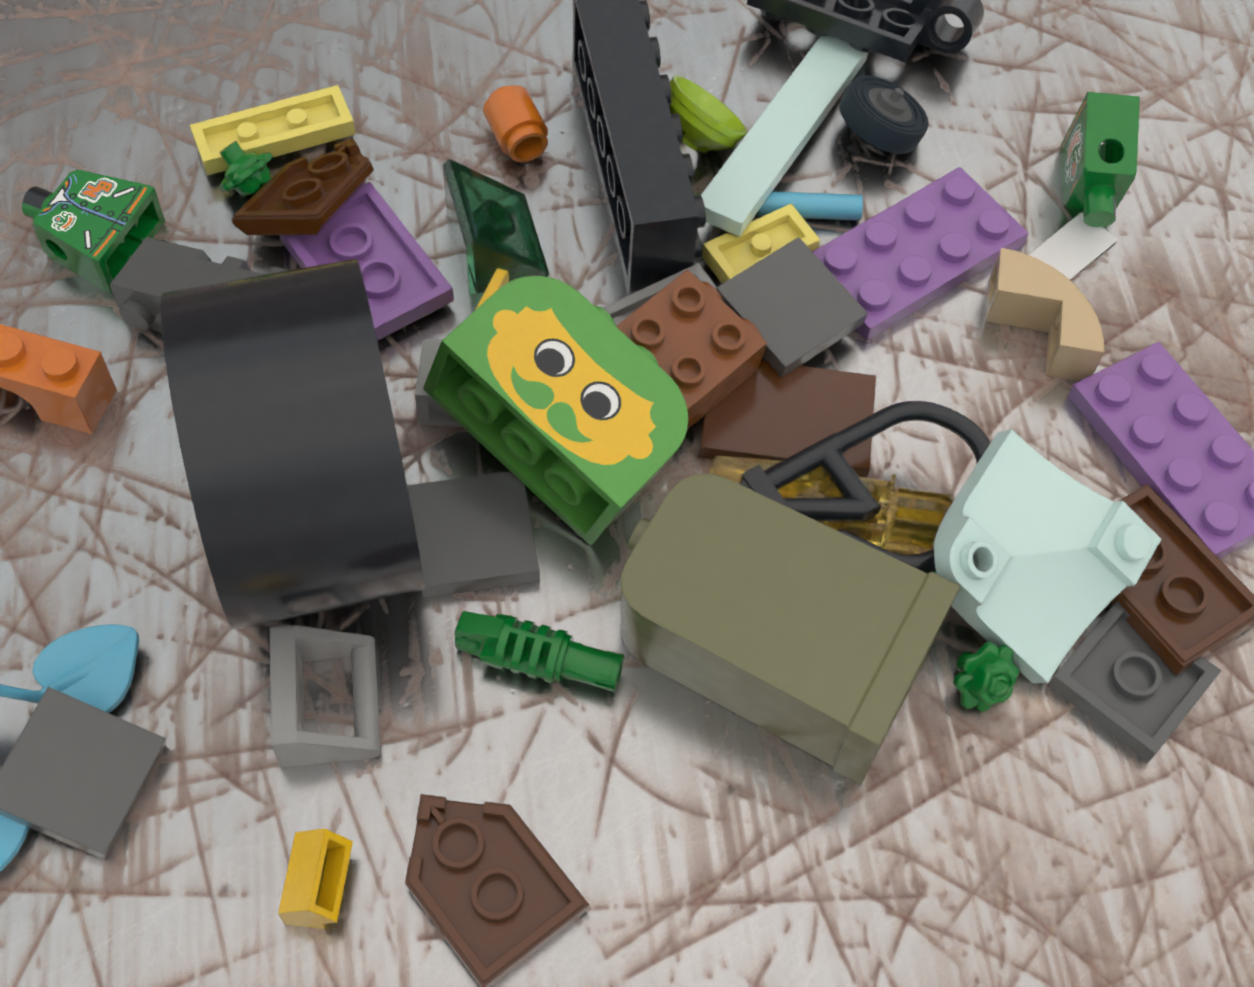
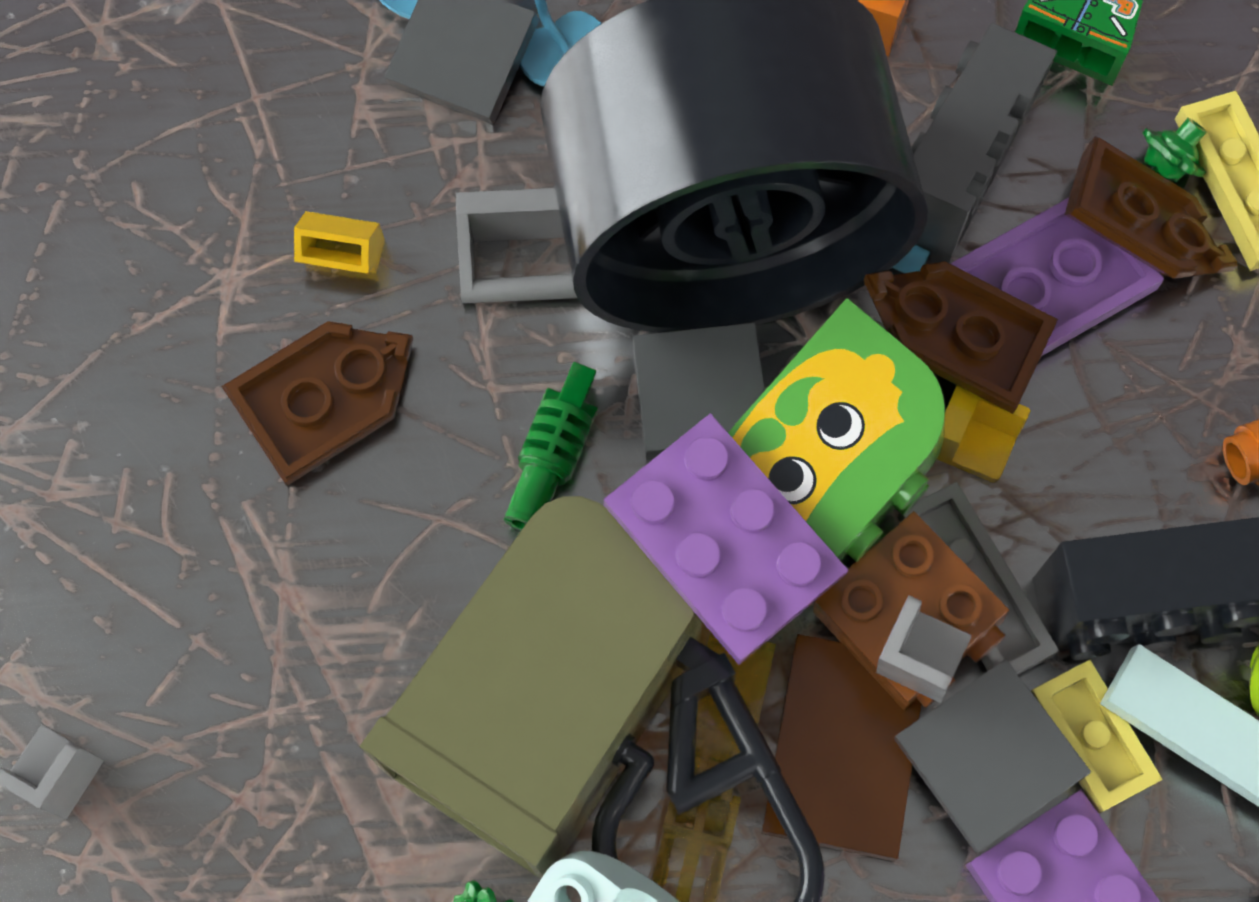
camera: 100 degrees right, 10 degrees up
clear green slope [442,159,550,295] -> none
medium azure piece [757,191,863,221] -> none
none -> medium lavender plate [603,413,848,664]
none -> reddish brown tile [863,261,1058,414]
none -> light grey panel [876,595,972,703]

